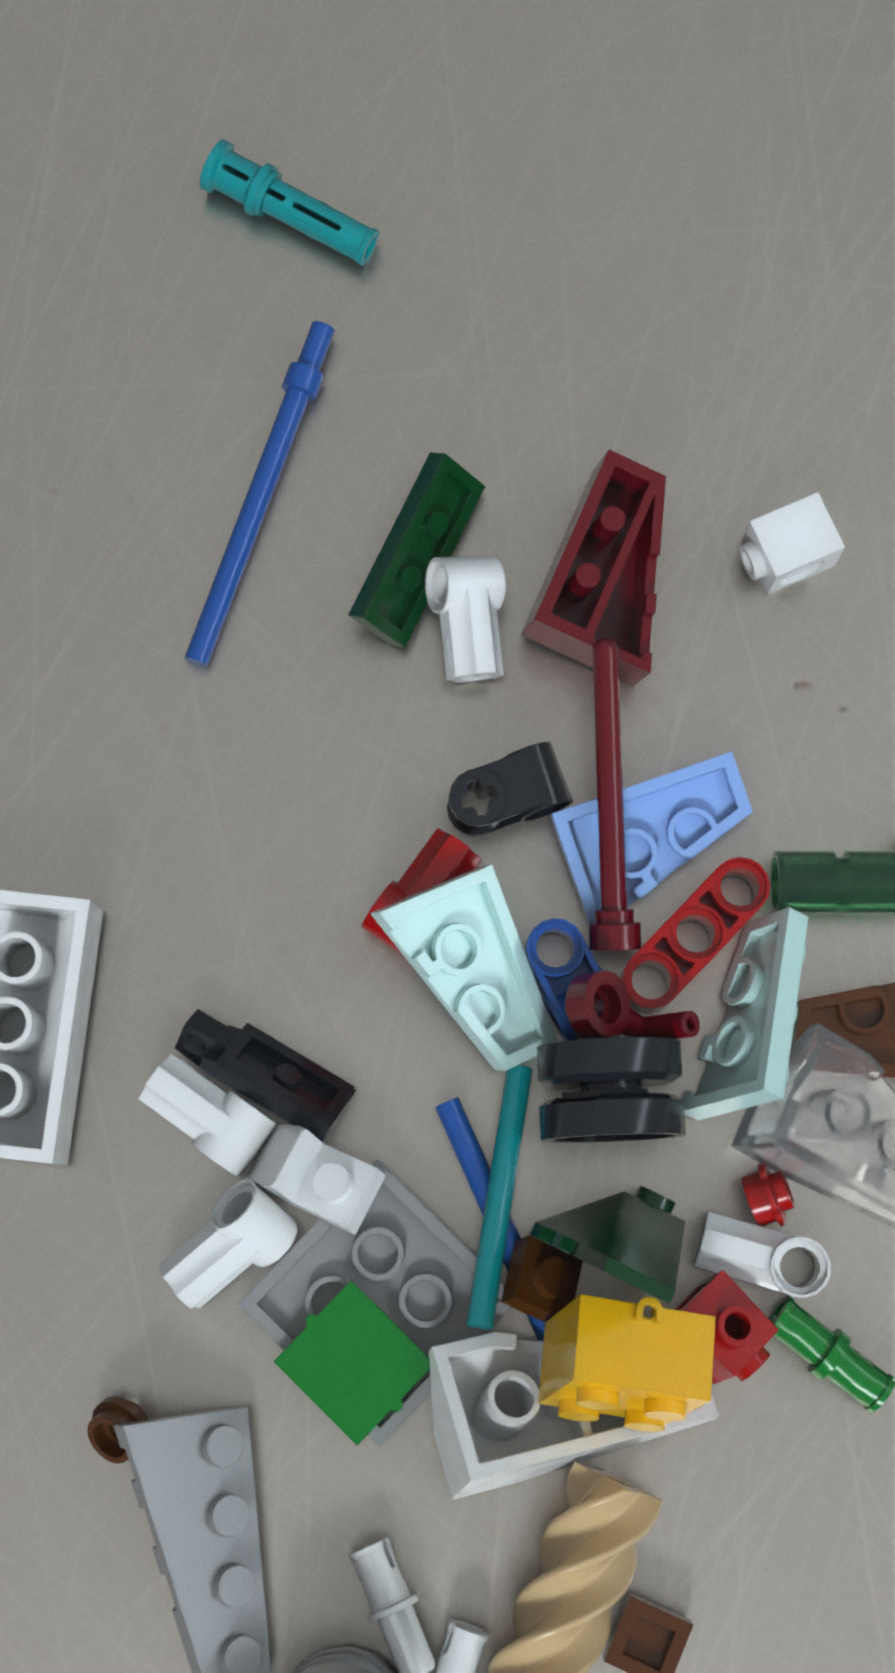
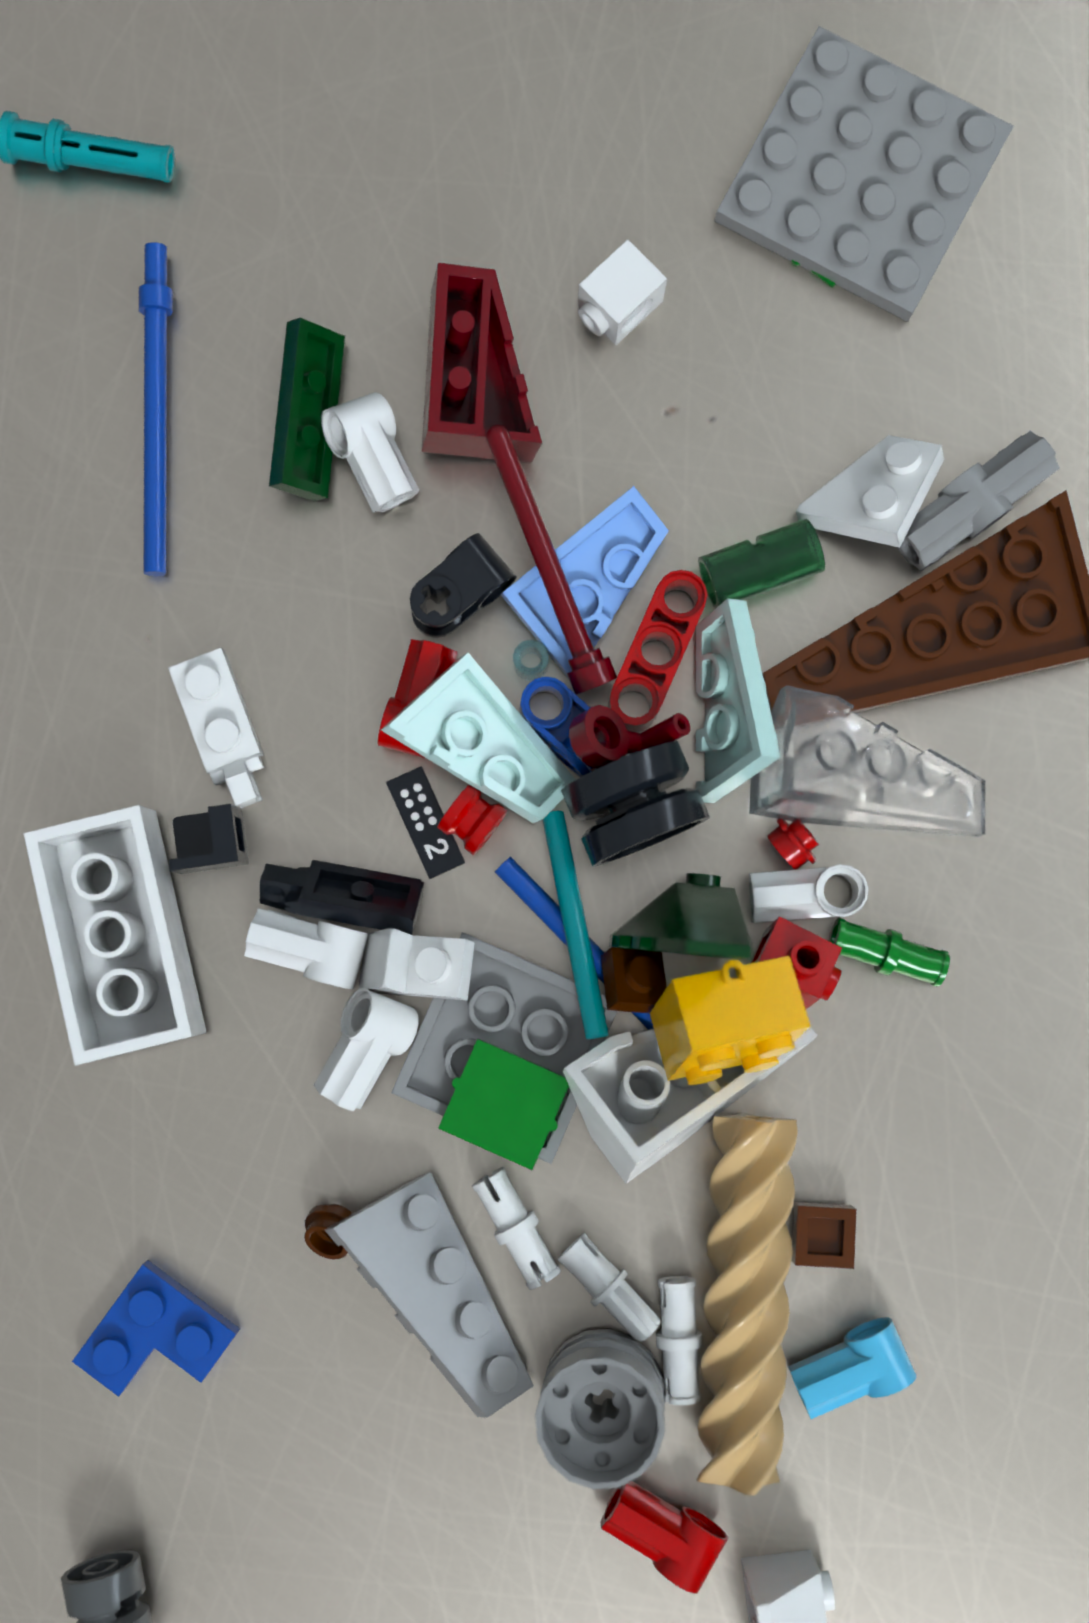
camera: 25 degrees left, 5 degrees up
none -> white hinge [168,648,264,808]
none -> black panel [168,804,249,874]
none -> black sticker [386,766,465,879]
none -> red wheel [437,785,508,856]
none -> white pin [472,1167,561,1290]
none -> clear light blue piece [513,640,549,681]

